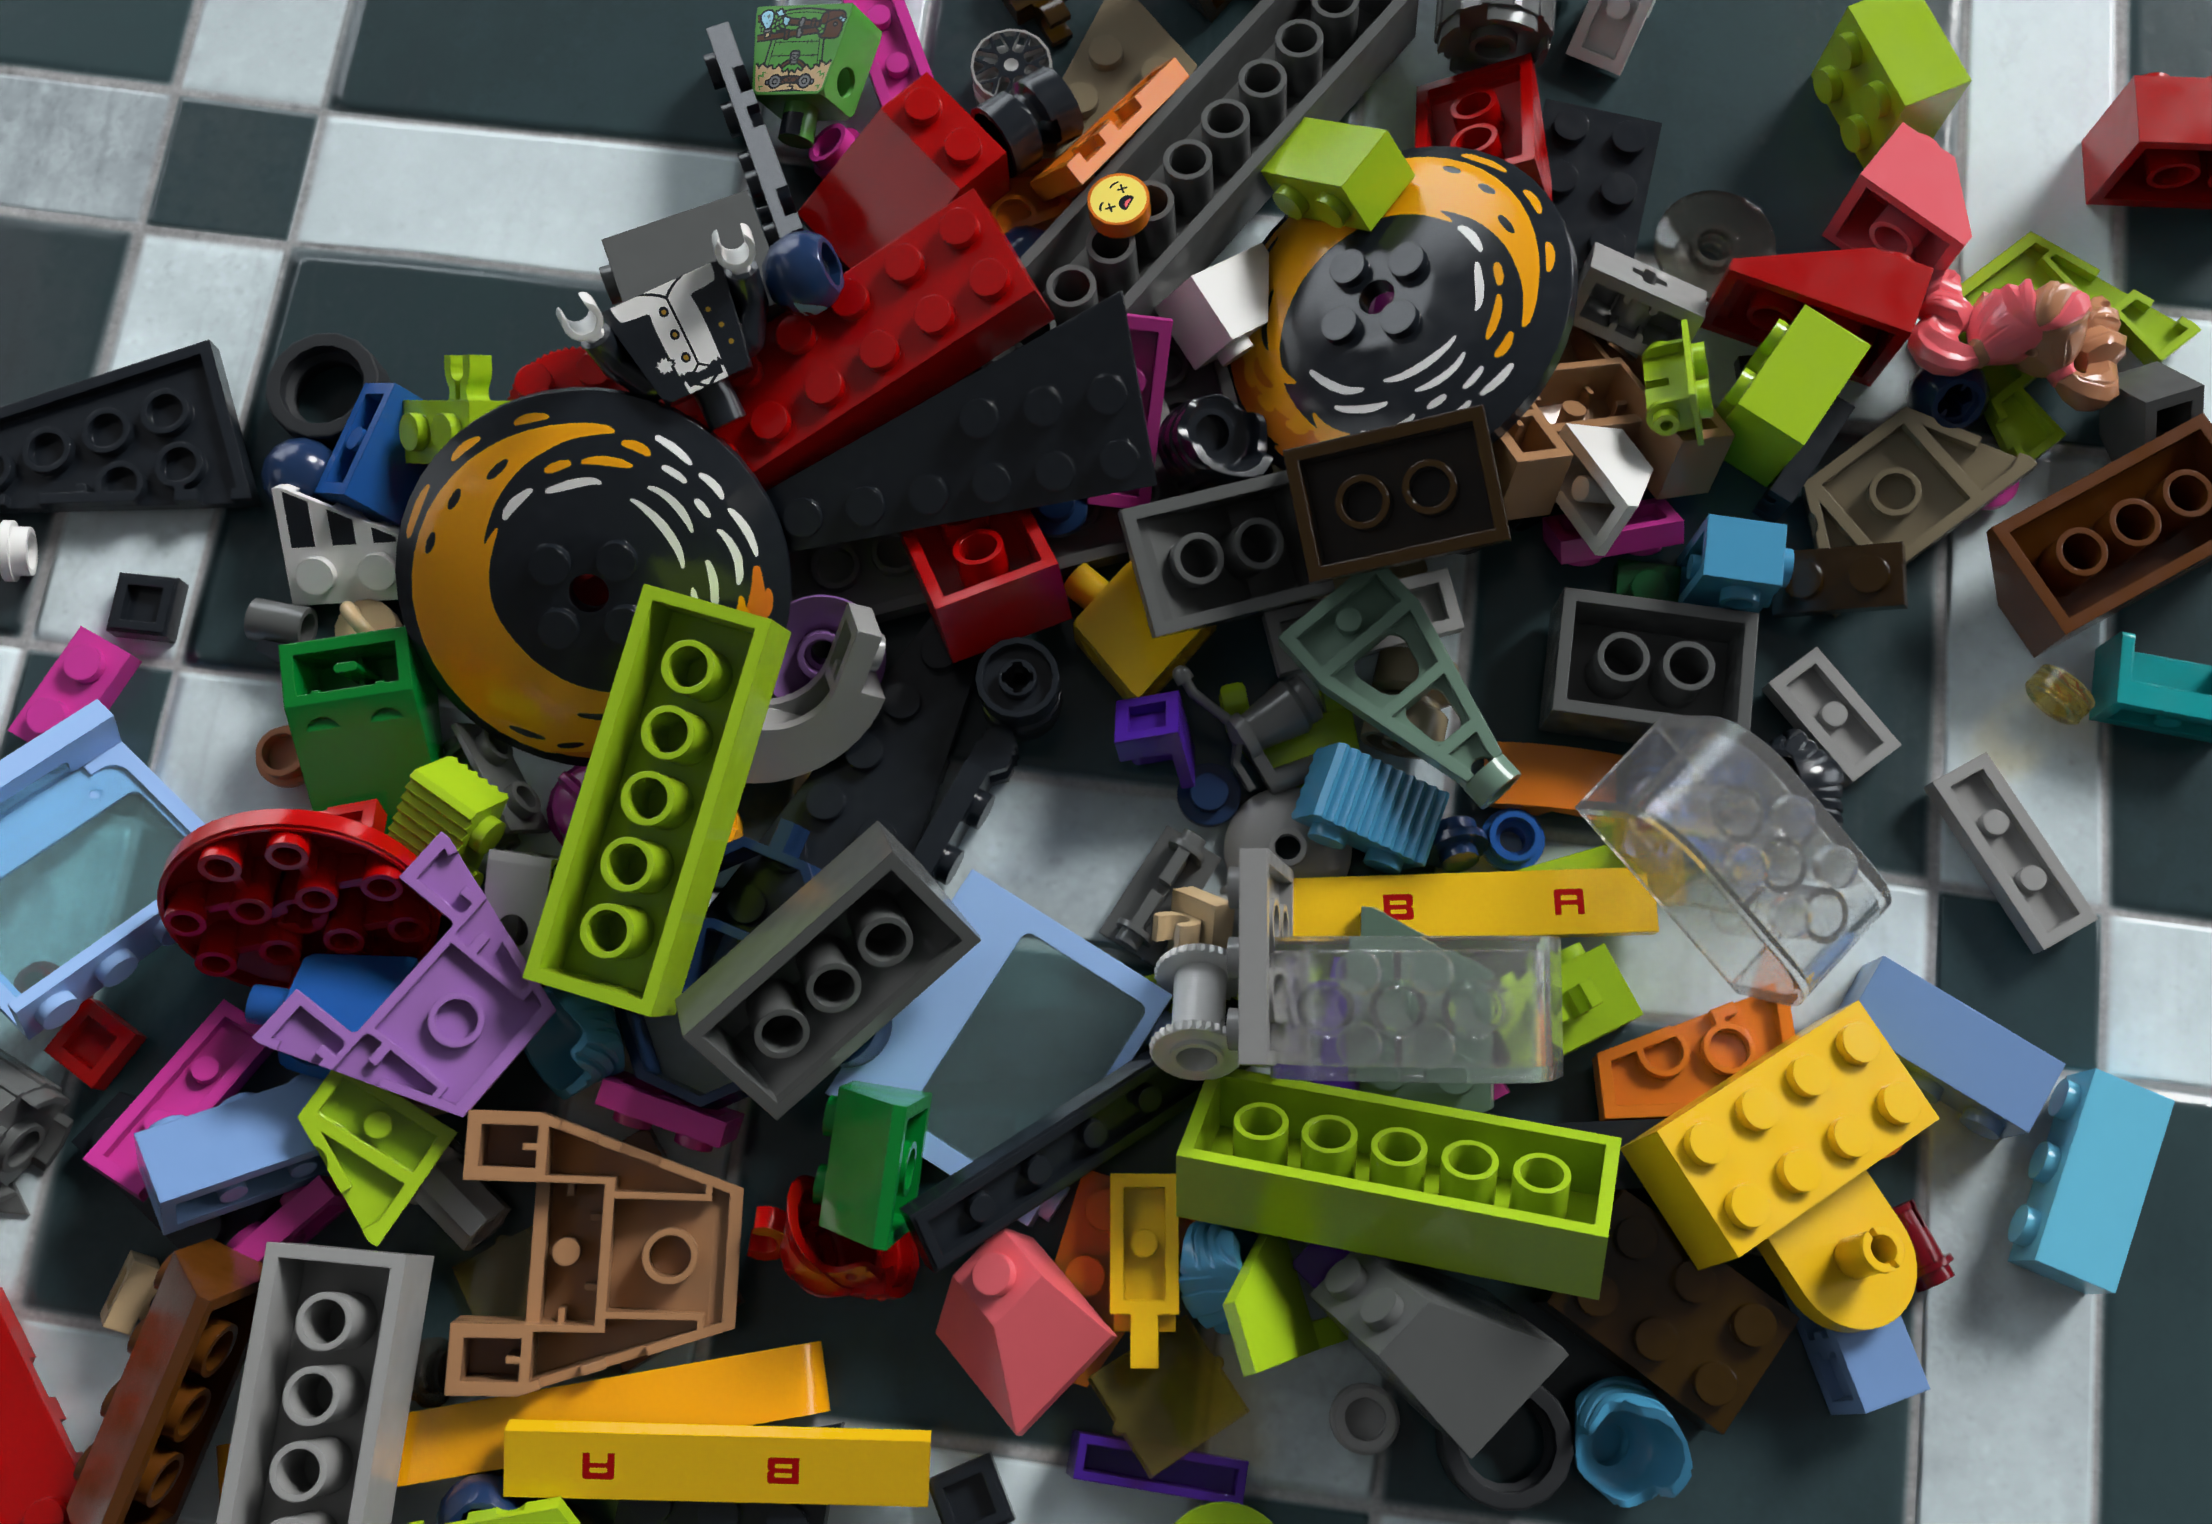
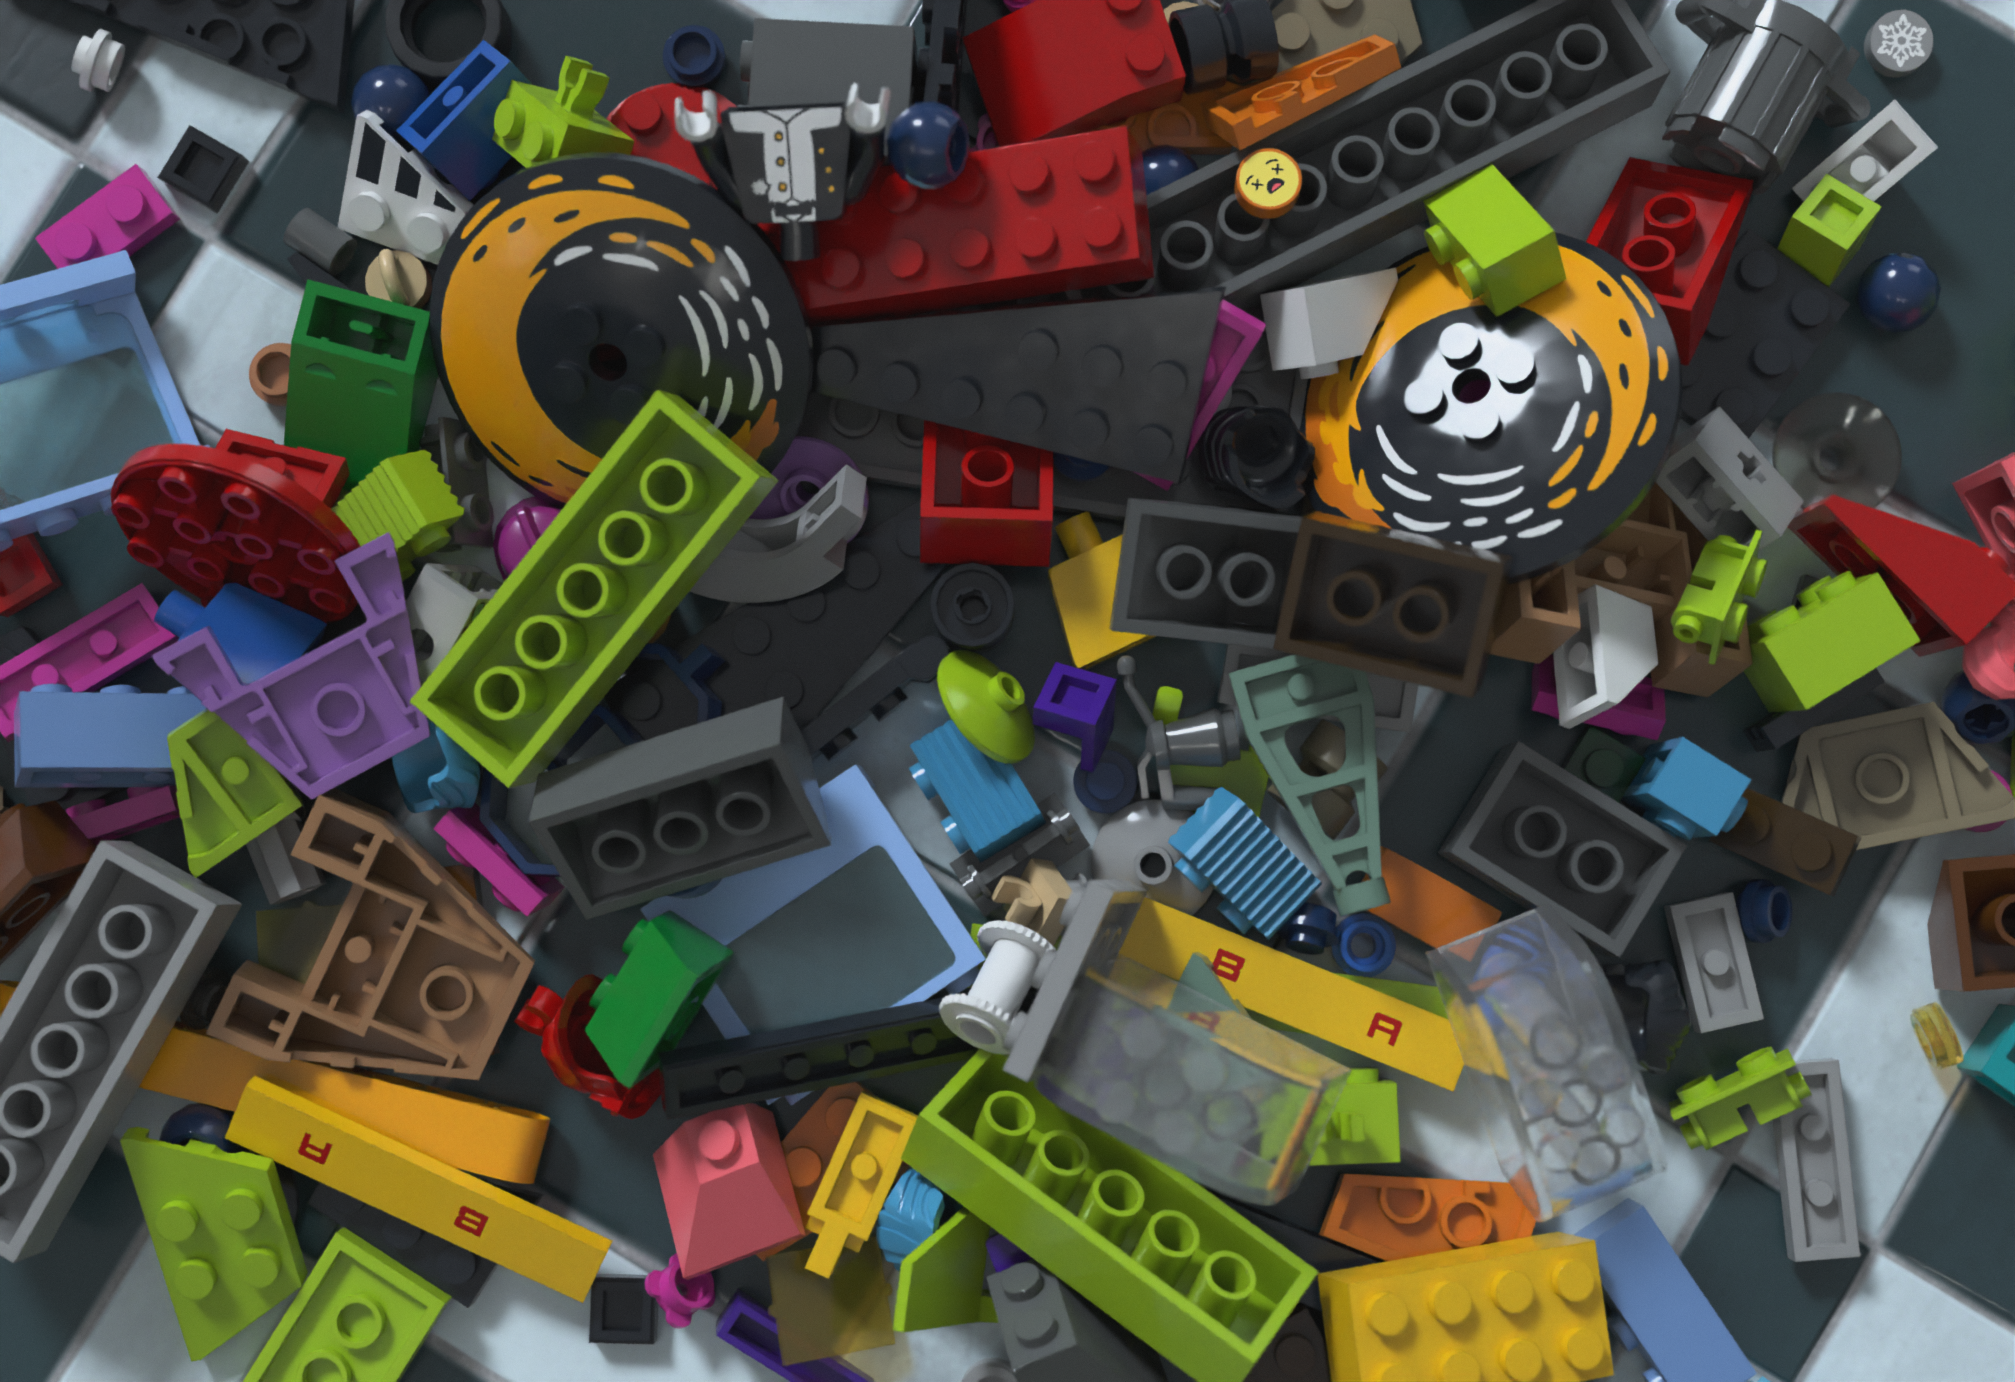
camera: 25 degrees right, 10 degrees up
none -> dark pink plate [645,1253,715,1329]
none -> dark blue plate [663,25,726,88]
none -> dark azure brick [909,720,1046,863]
none -> lime dish [937,650,1035,764]
none -> lime hinge [1669,1047,1812,1151]
none -> dark blue plate [1736,879,1793,943]
none -> lime panel [1777,173,1882,287]
none -> dark blue piece [1856,252,1941,332]

